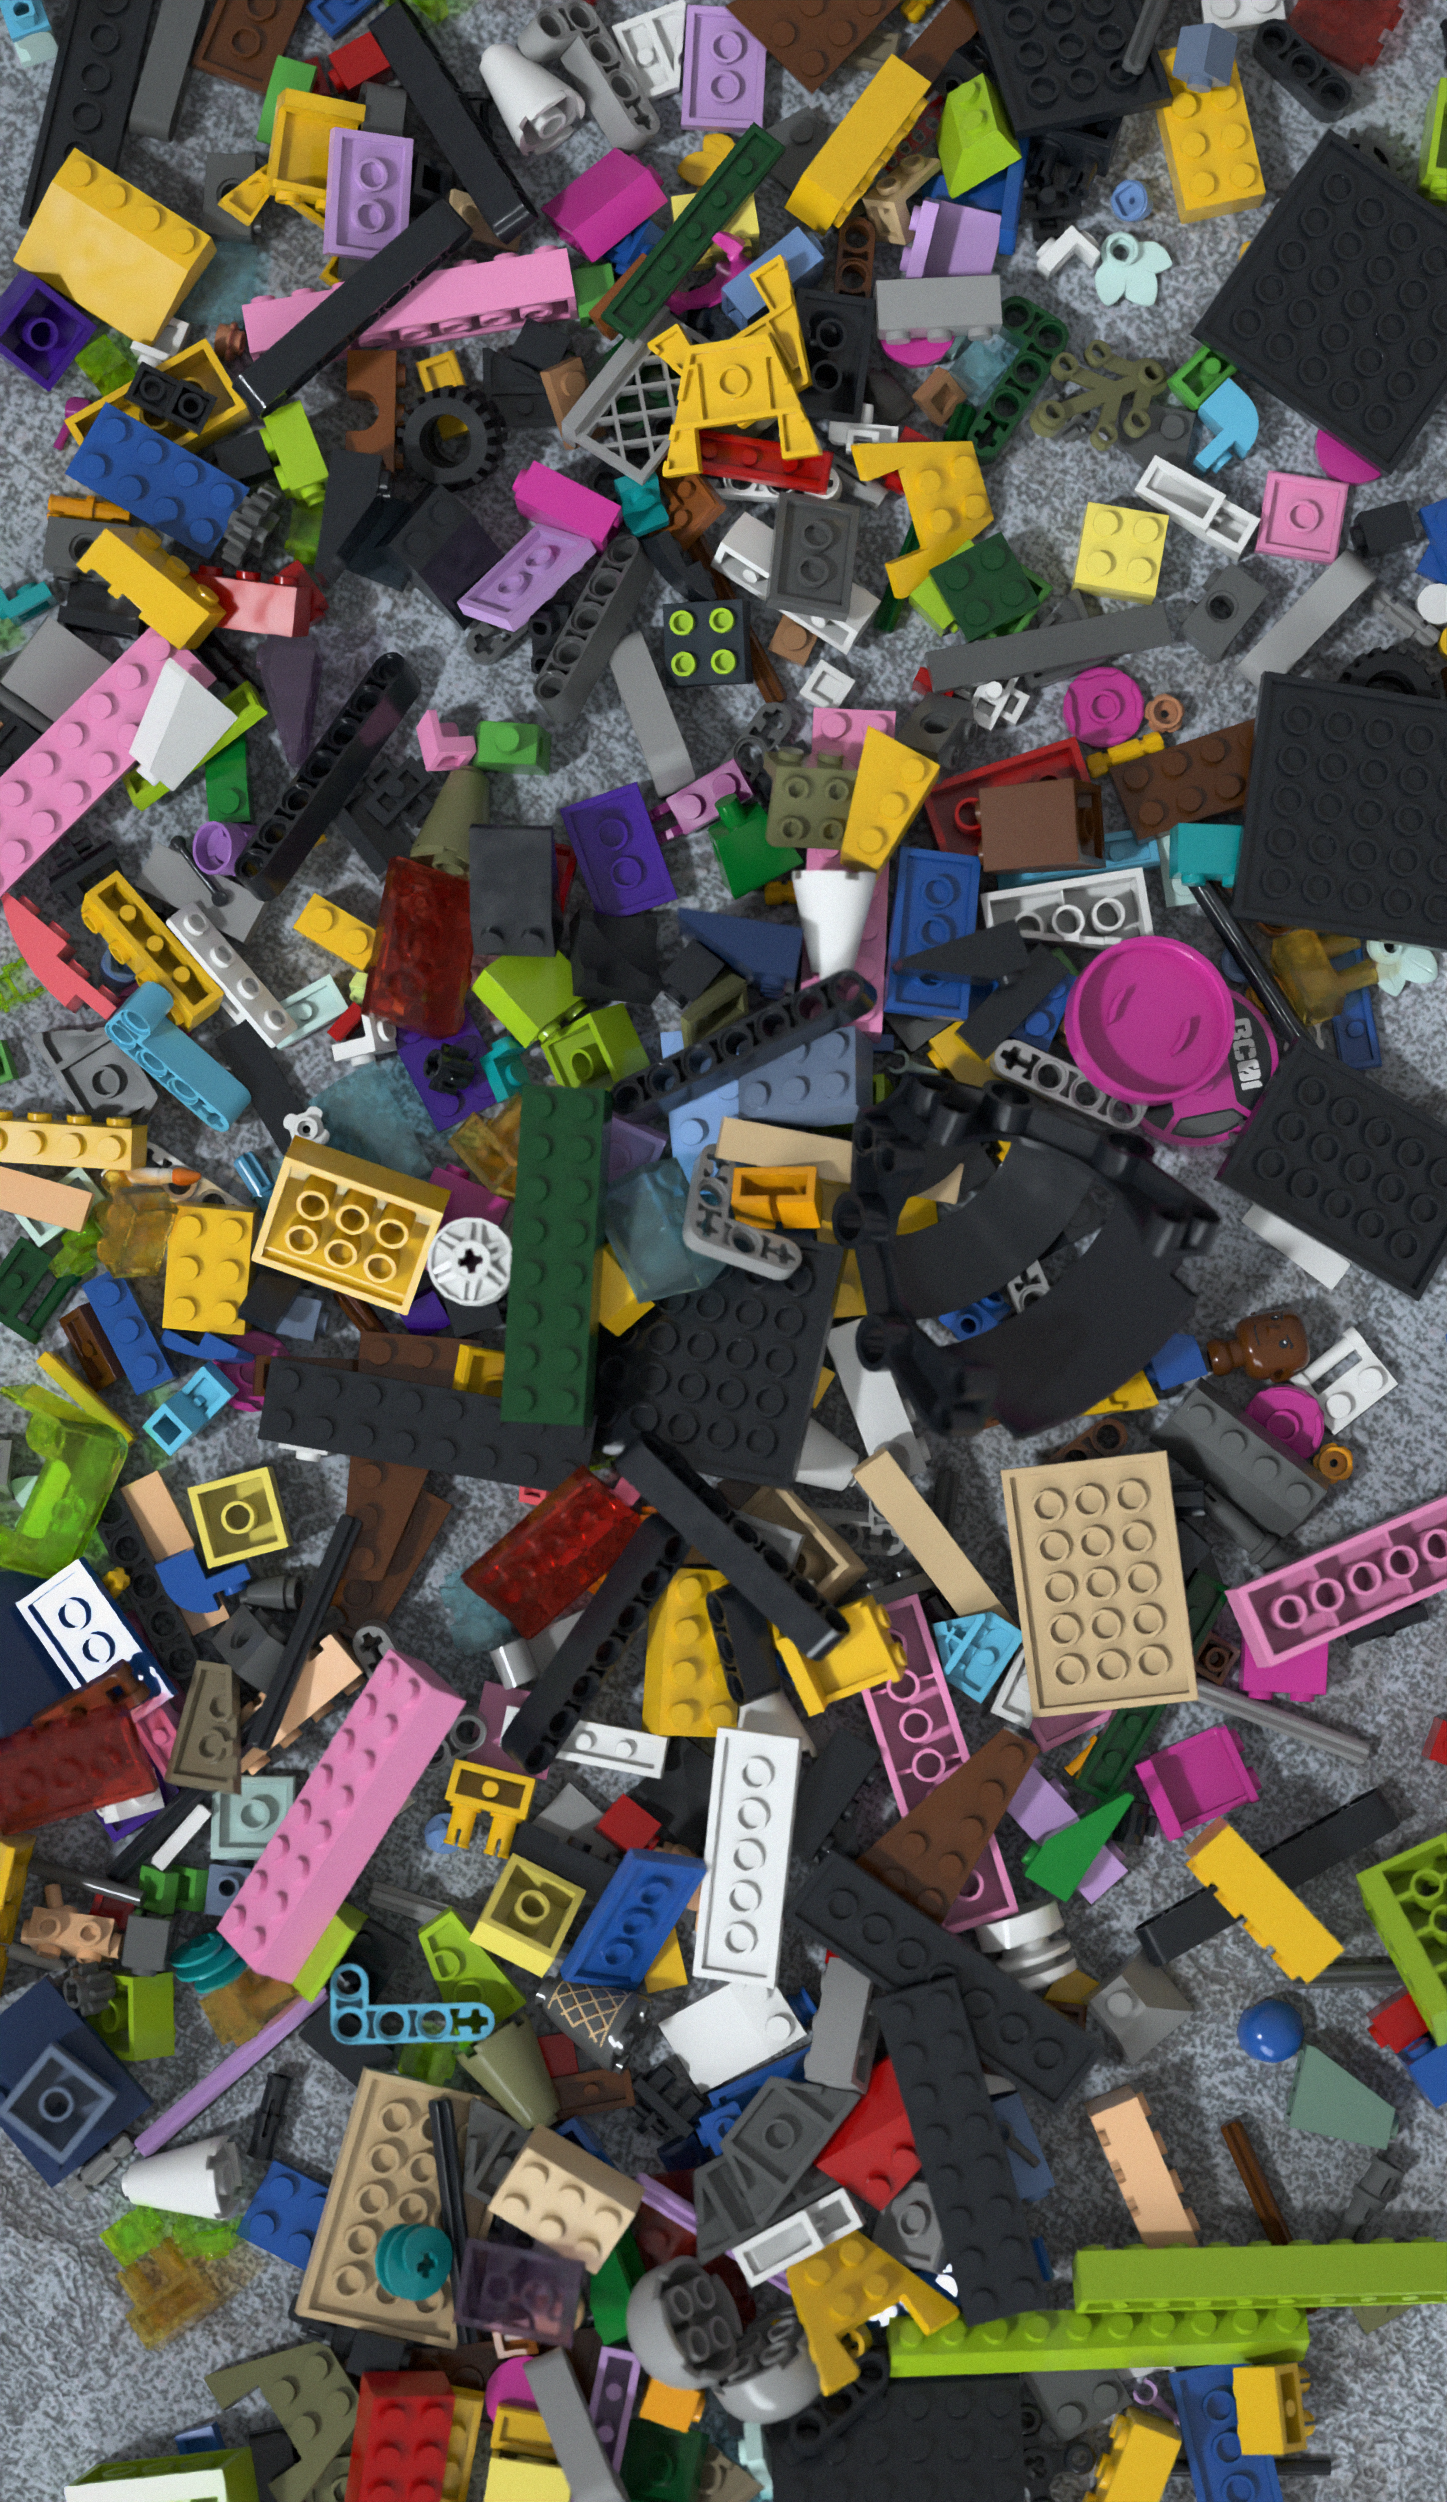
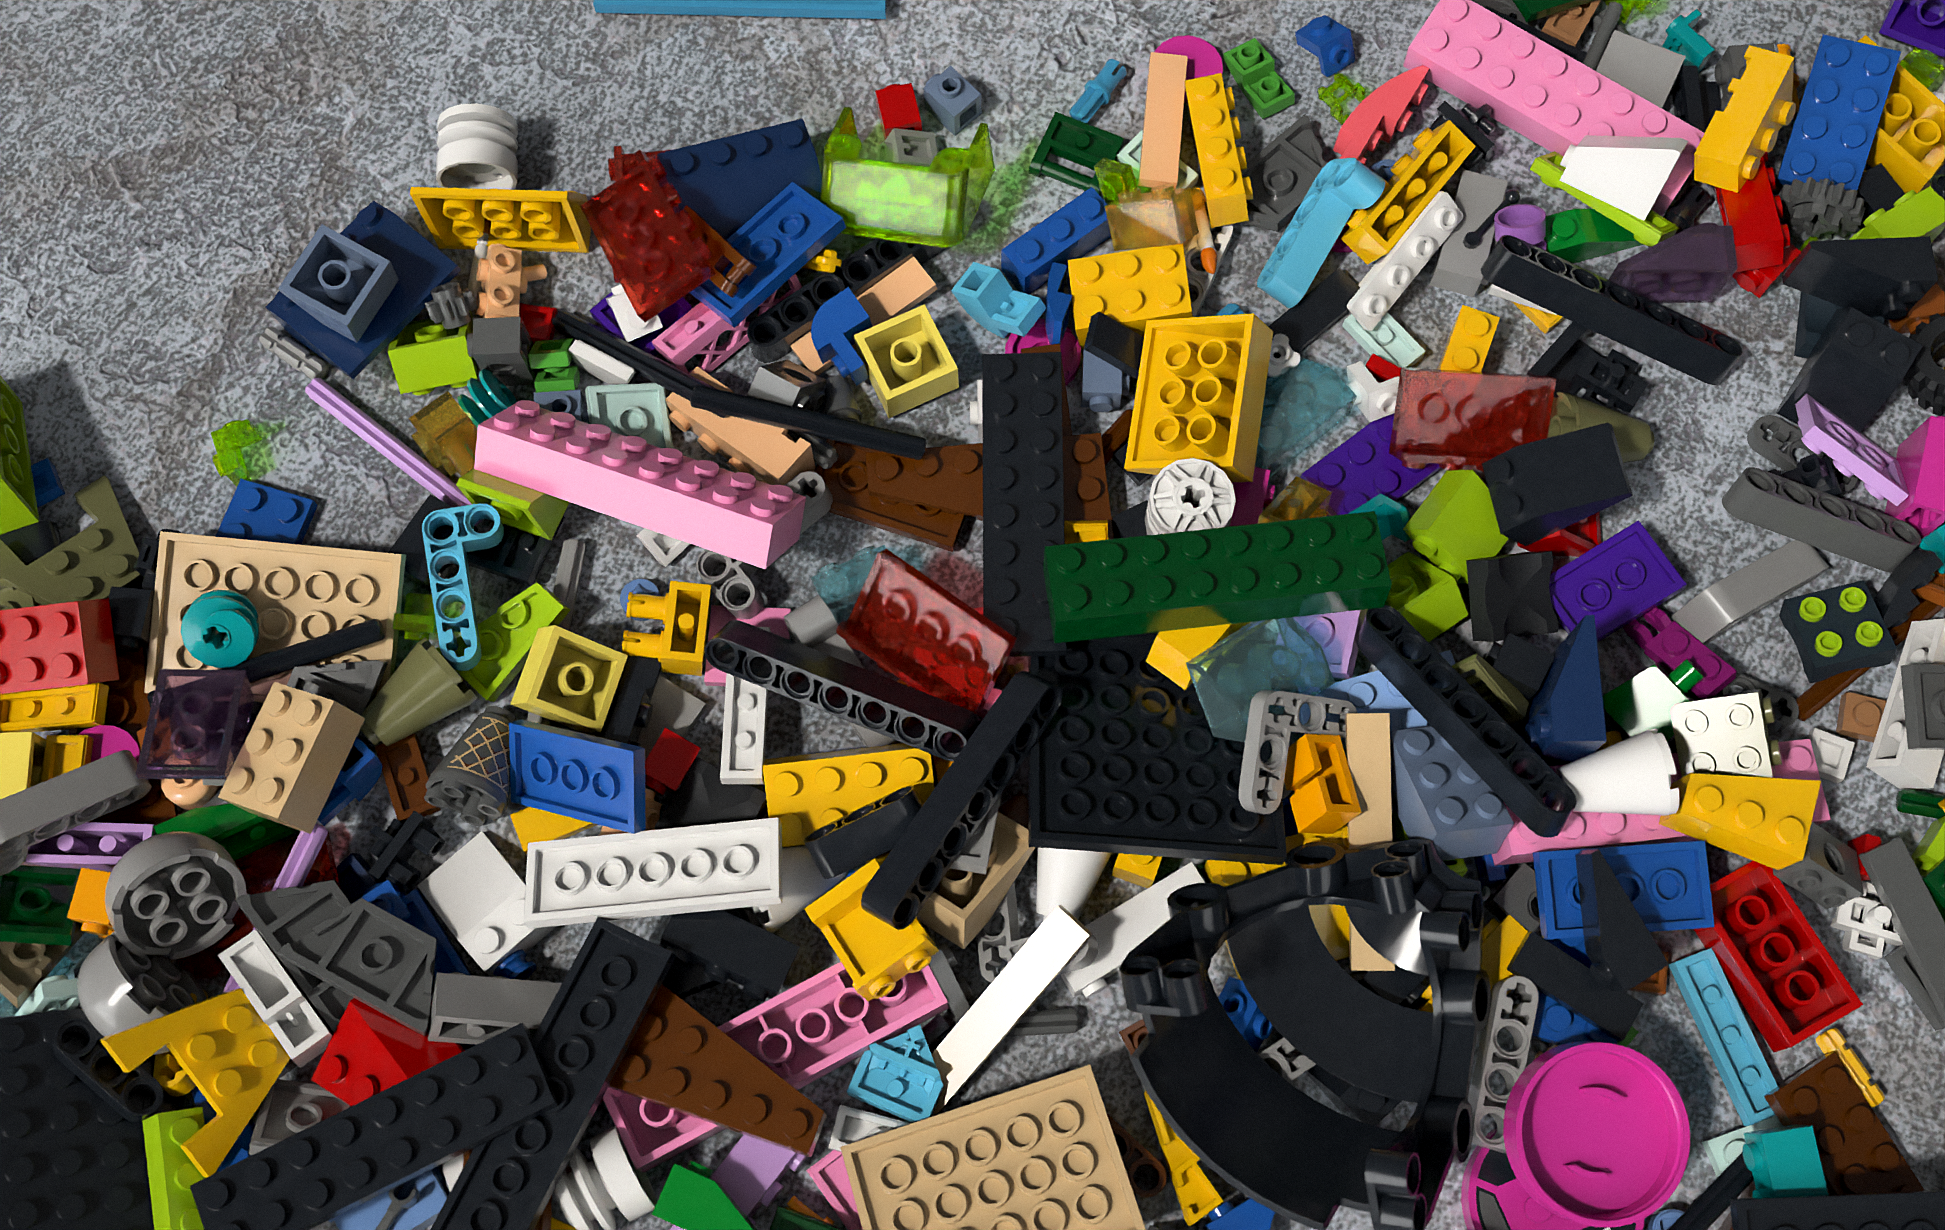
camera: 75 degrees right, 15 degrees down
dark grey bar [27,1857,147,1907] -> none
yellow tile [36,1351,139,1449] -> none
reddish brown plate [59,1302,127,1393] -> none
clear neon green bracket [99,2205,166,2268] -> none
clear yellow brick [115,2236,226,2352] -> none
white cone [122,2135,242,2221] -> none
black slope [123,361,218,436] -> none
dark tan wing [164,1660,242,1796] -> none
black pin [247,2072,293,2161] -> none
dark purple tile [399,1286,451,1336] -> none
bright pink panel [416,709,477,771] -> none
black gear [423,1043,475,1096] -> none
bright green torso [472,721,552,776] -> none
red tile [536,2032,579,2078] -> none
reddish brown slope [975,778,1106,875] -> none
white wedge [977,867,1154,950] -> none
dark pink tile [1063,667,1144,749] -> none
nougat plate [1144,694,1185,734] -> none

